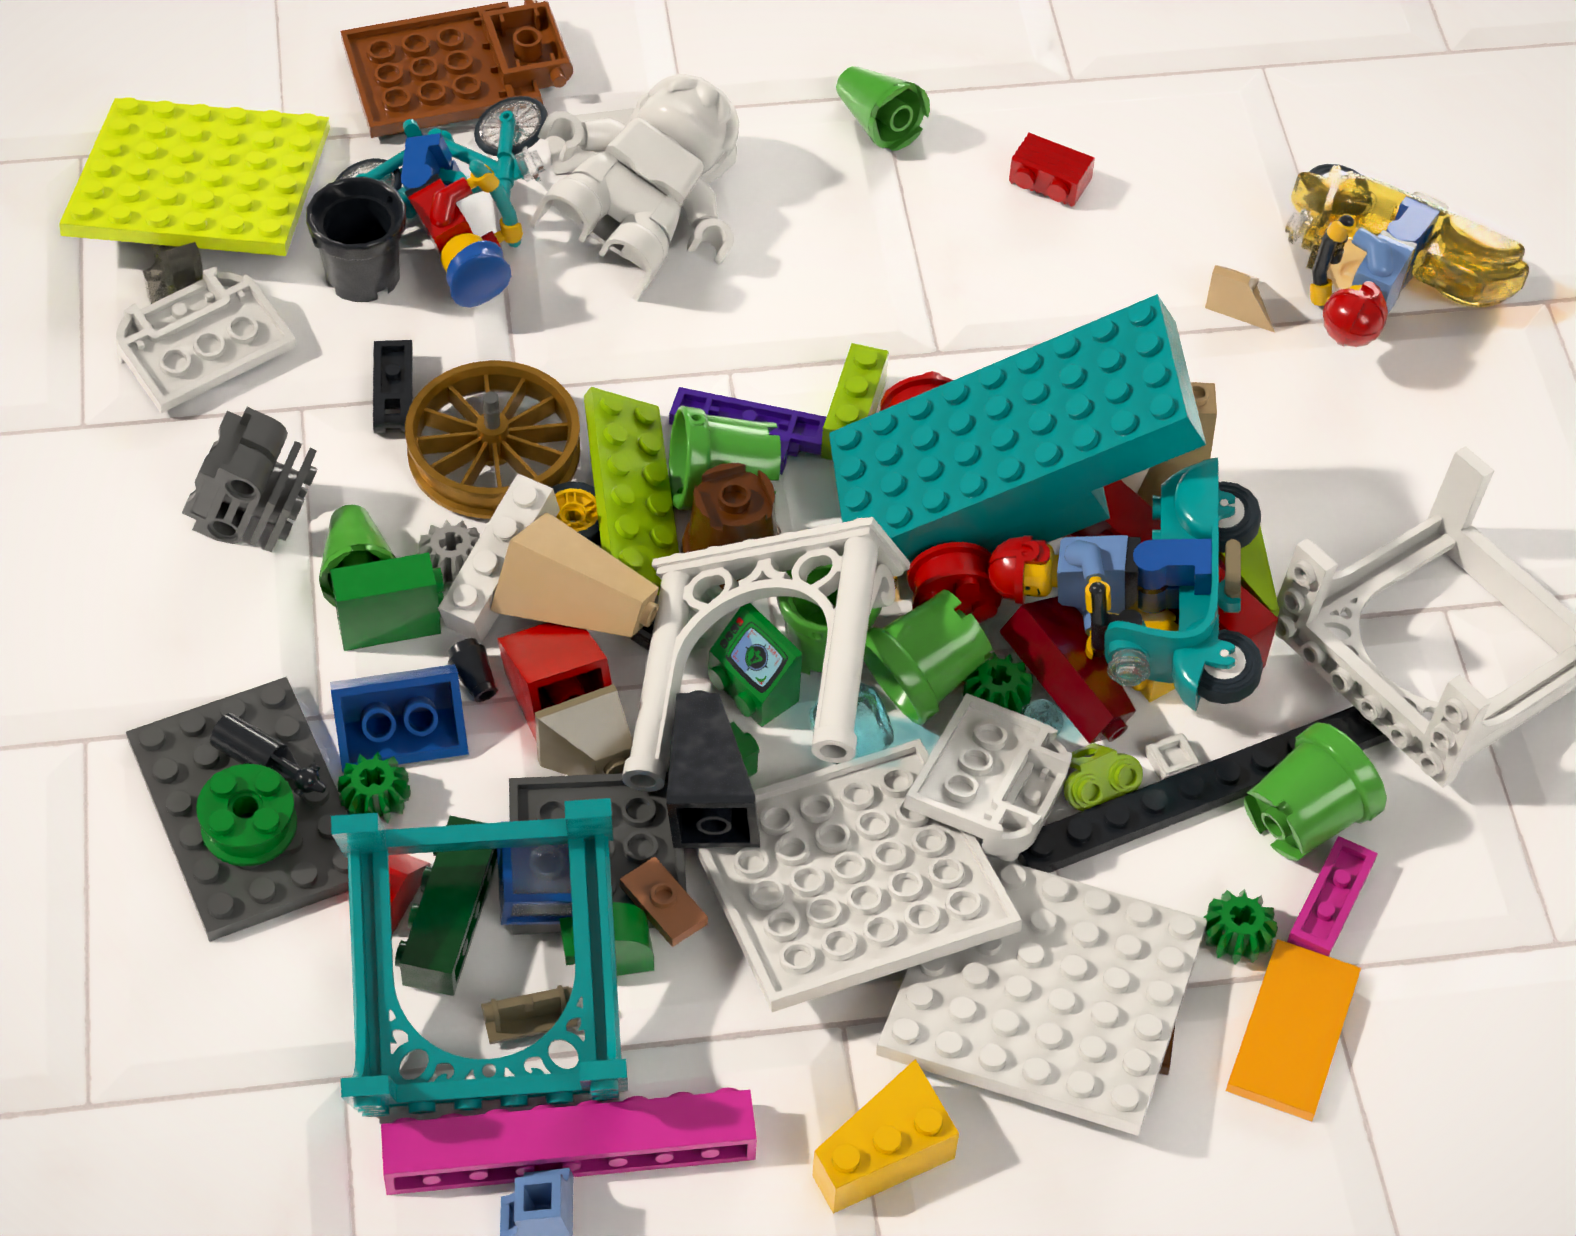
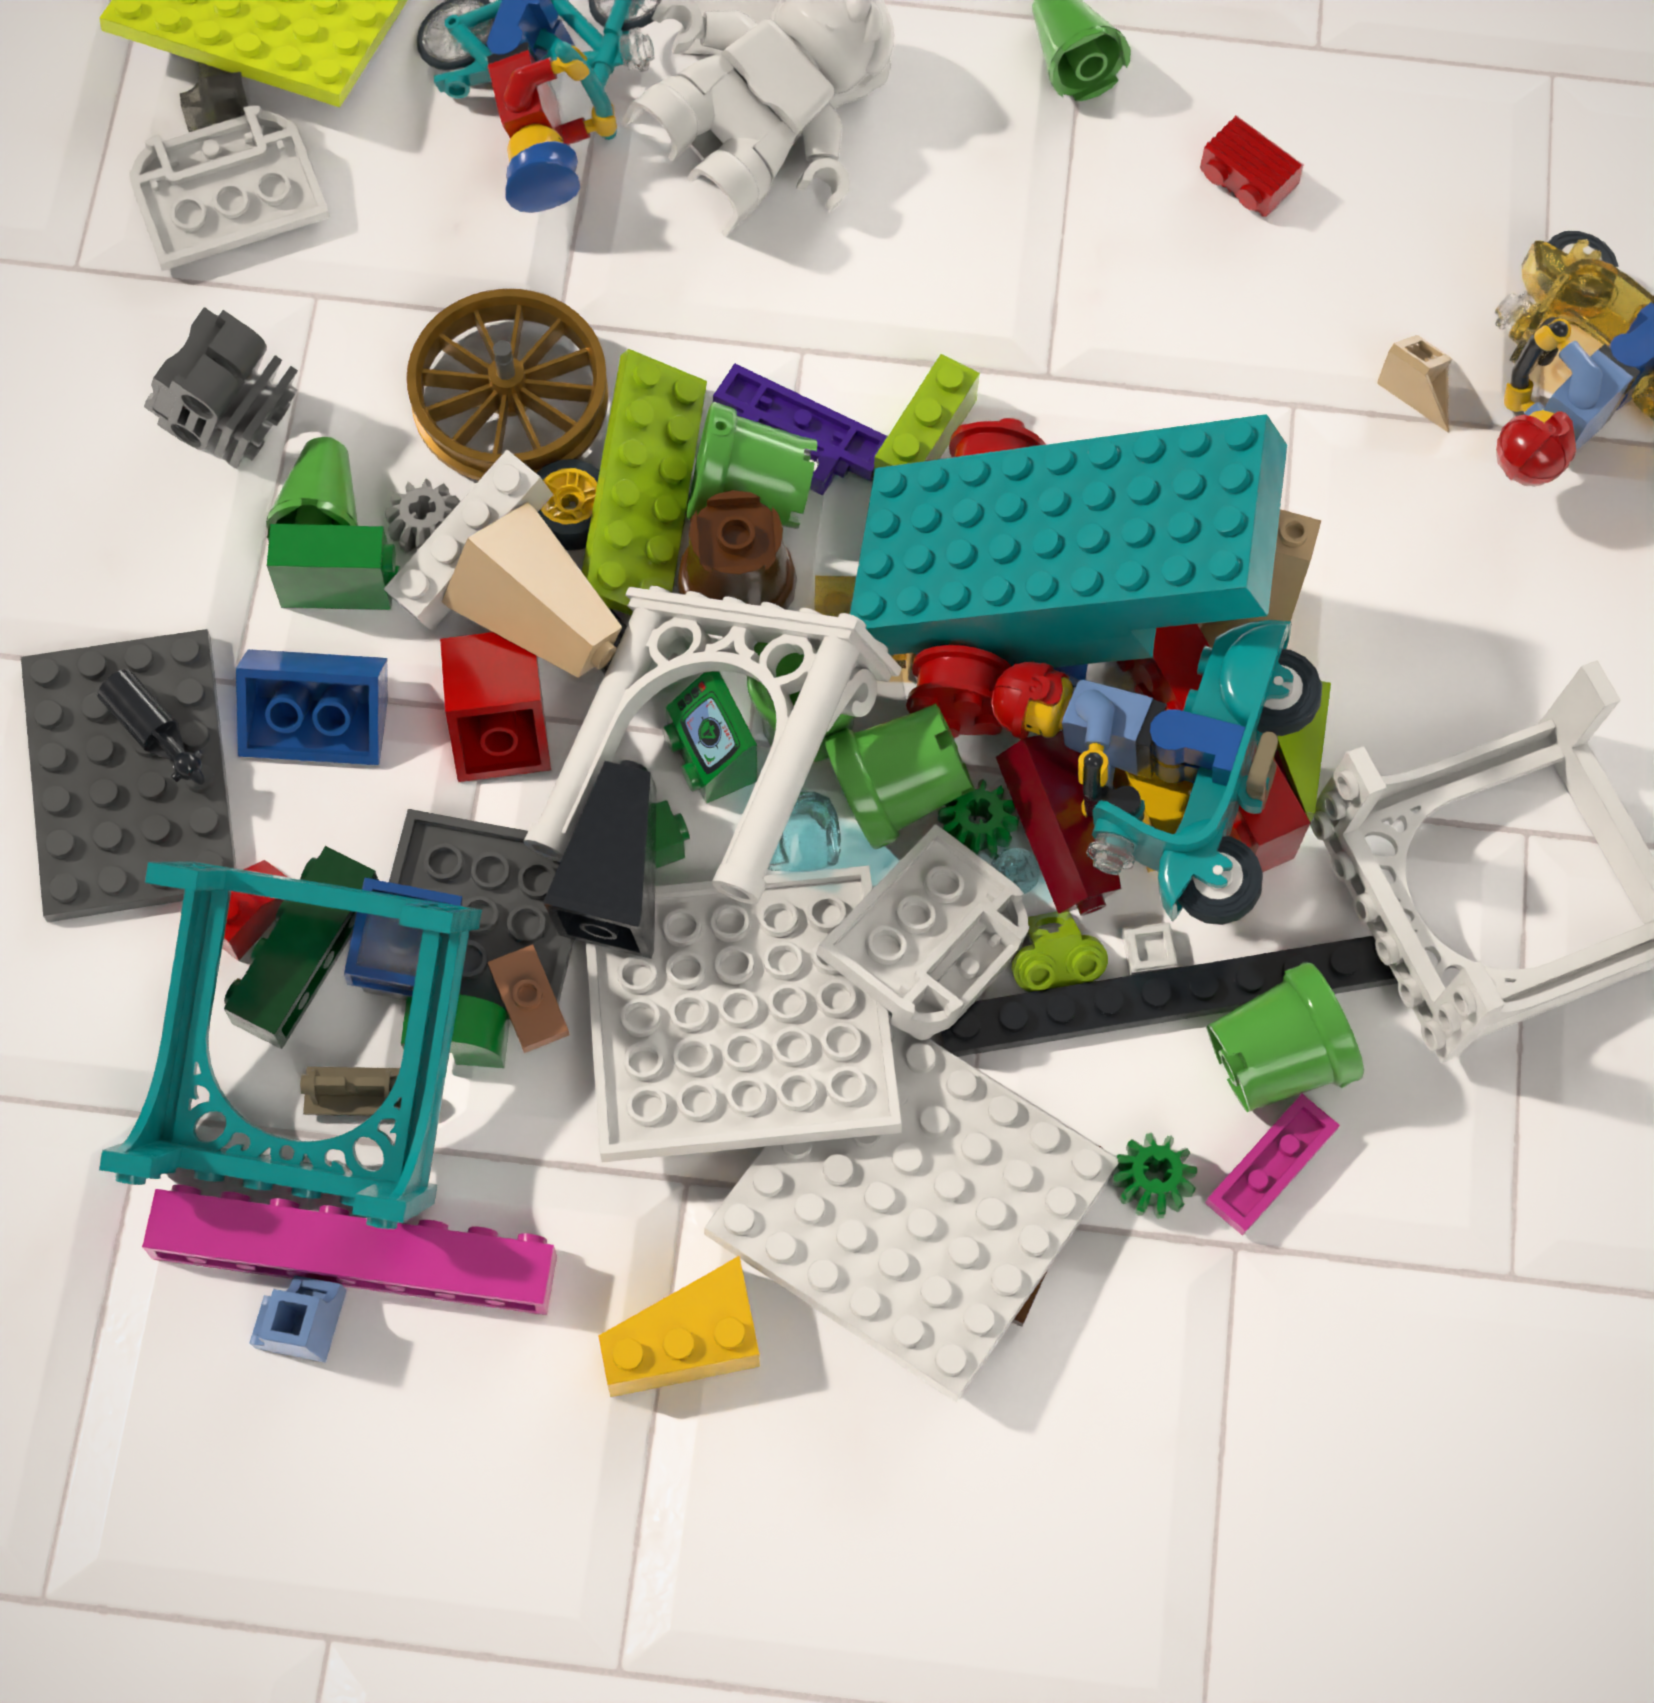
camera: 15 degrees right, 15 degrees up
green wheel [196,764,297,866] -> none
black piece [306,177,406,302] -> none
green gear [337,751,411,824] -> none
black plate [373,340,413,434] -> none
black cone [447,638,498,702] -> none
dark tan slope [535,684,633,776] -> none
light orange tile [1225,939,1361,1122] -> none

